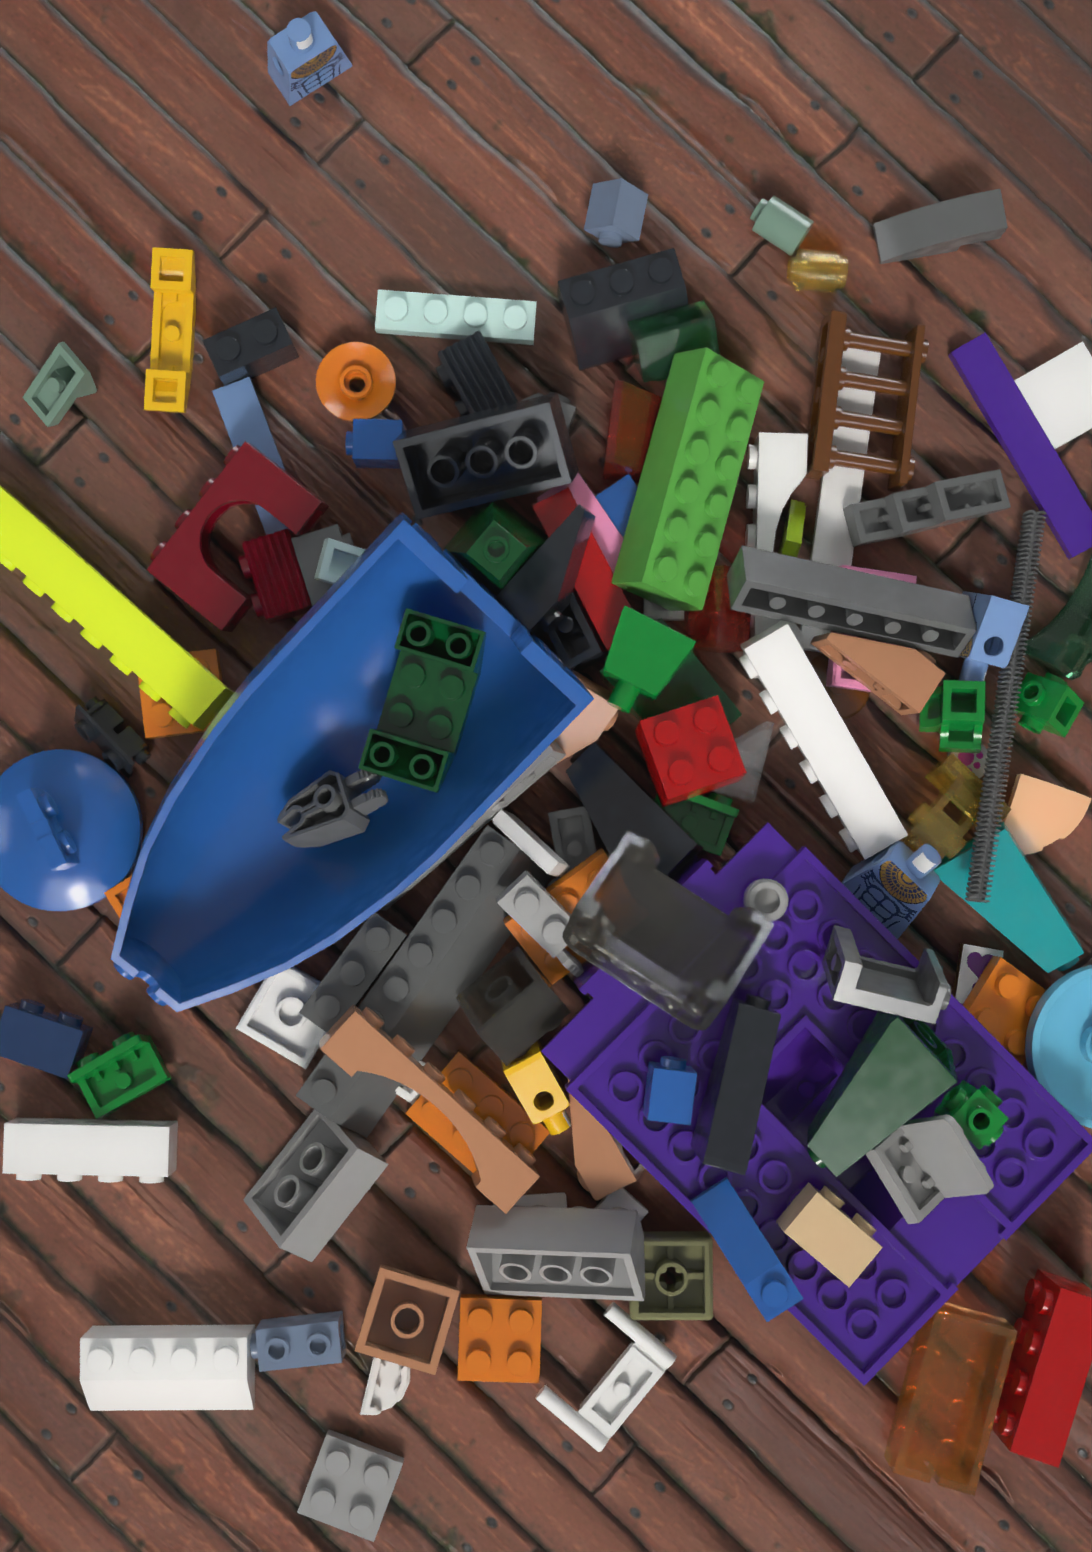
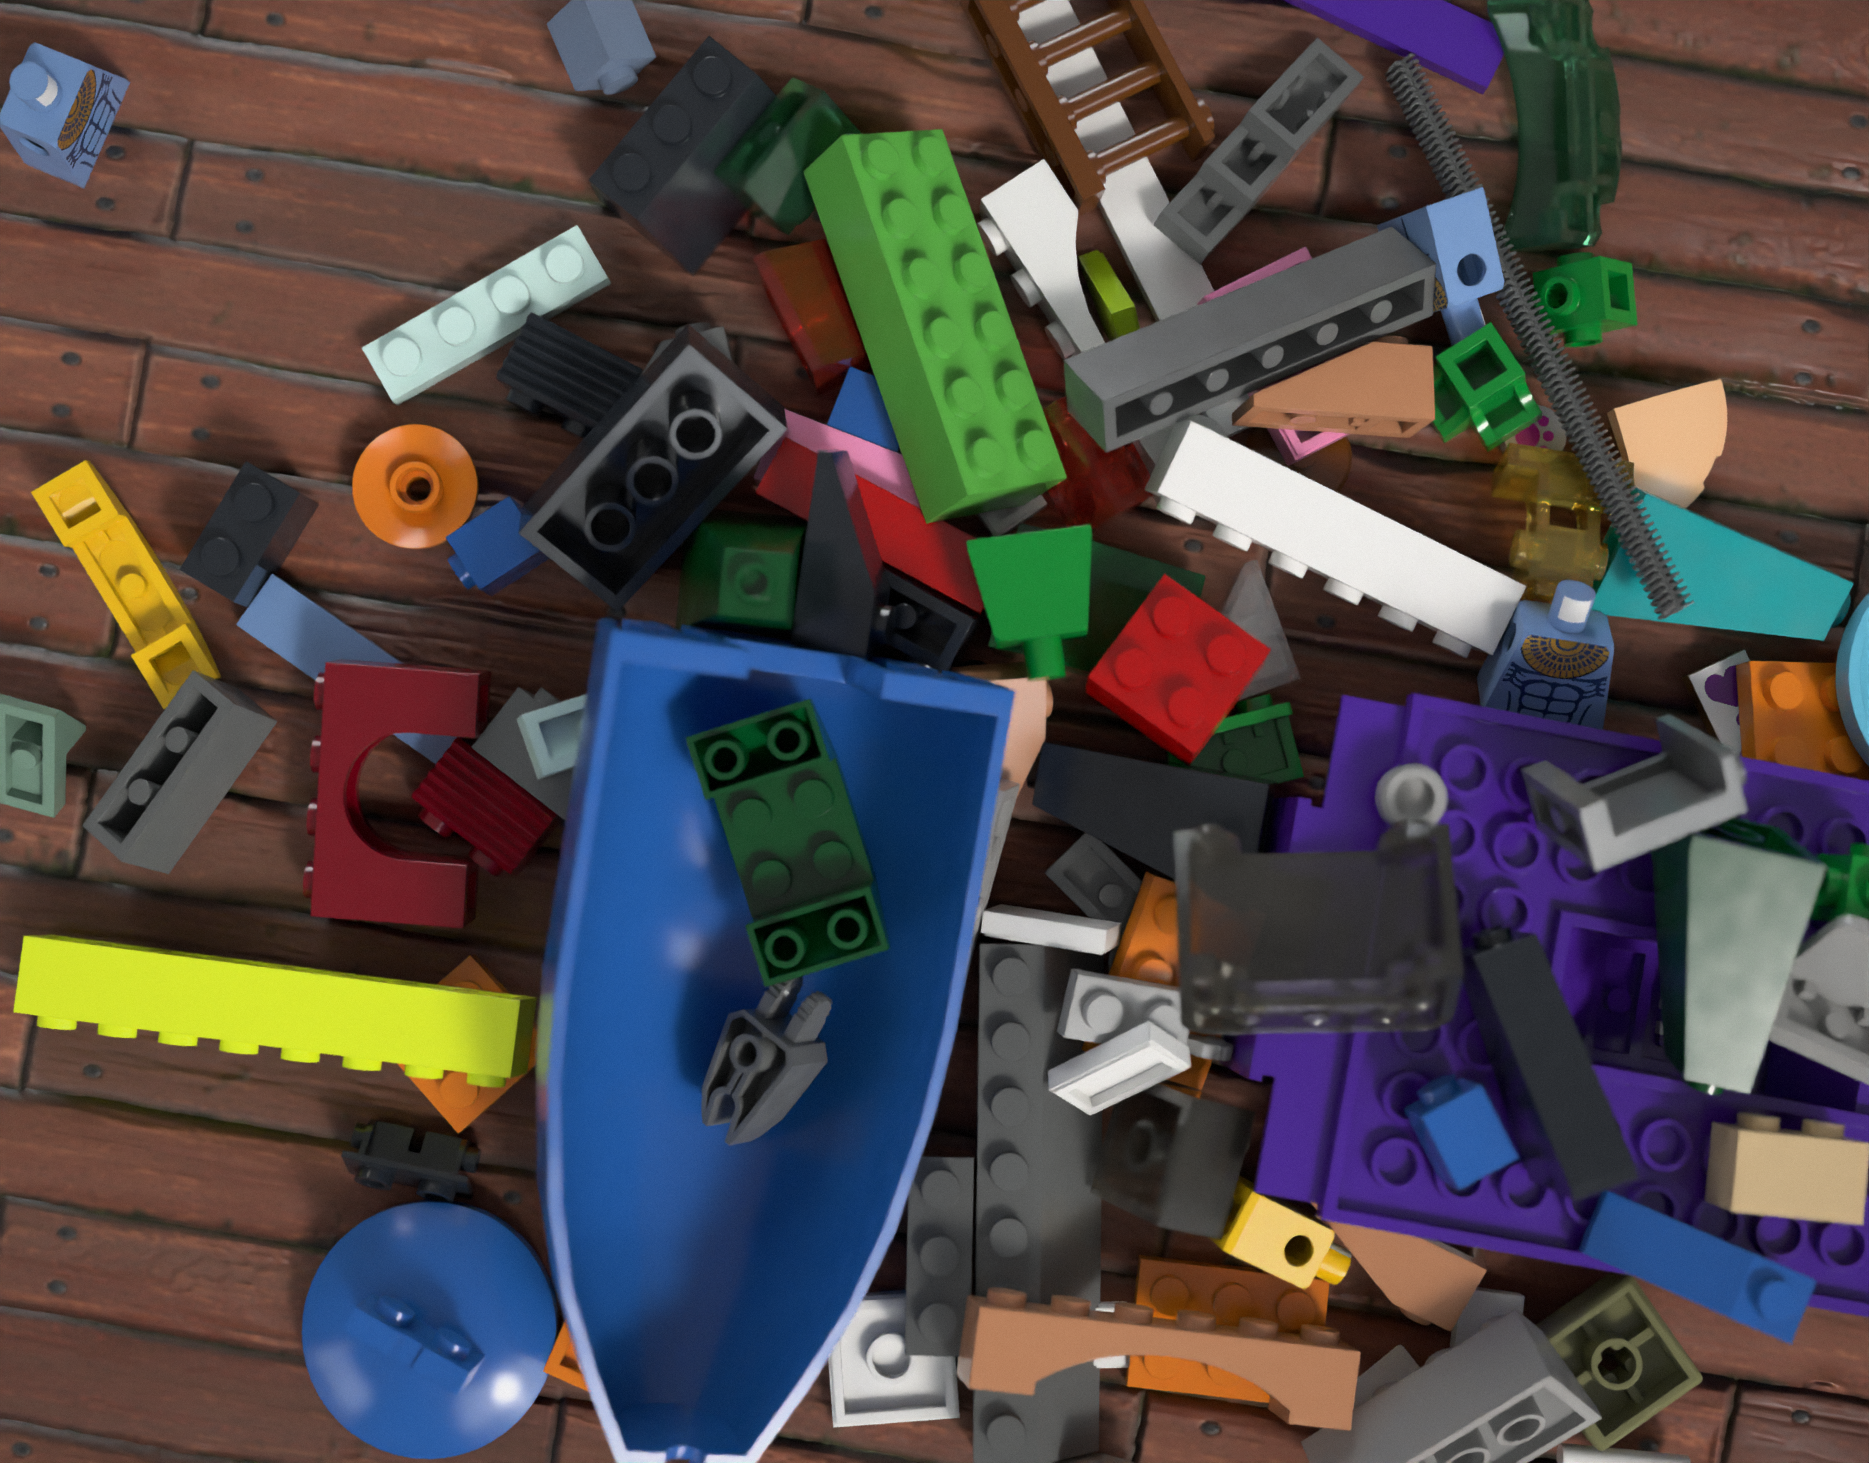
camera: 30 degrees left, 0 degrees up
none -> dark grey brick [82,670,278,874]
none -> white tile [1048,1021,1191,1116]

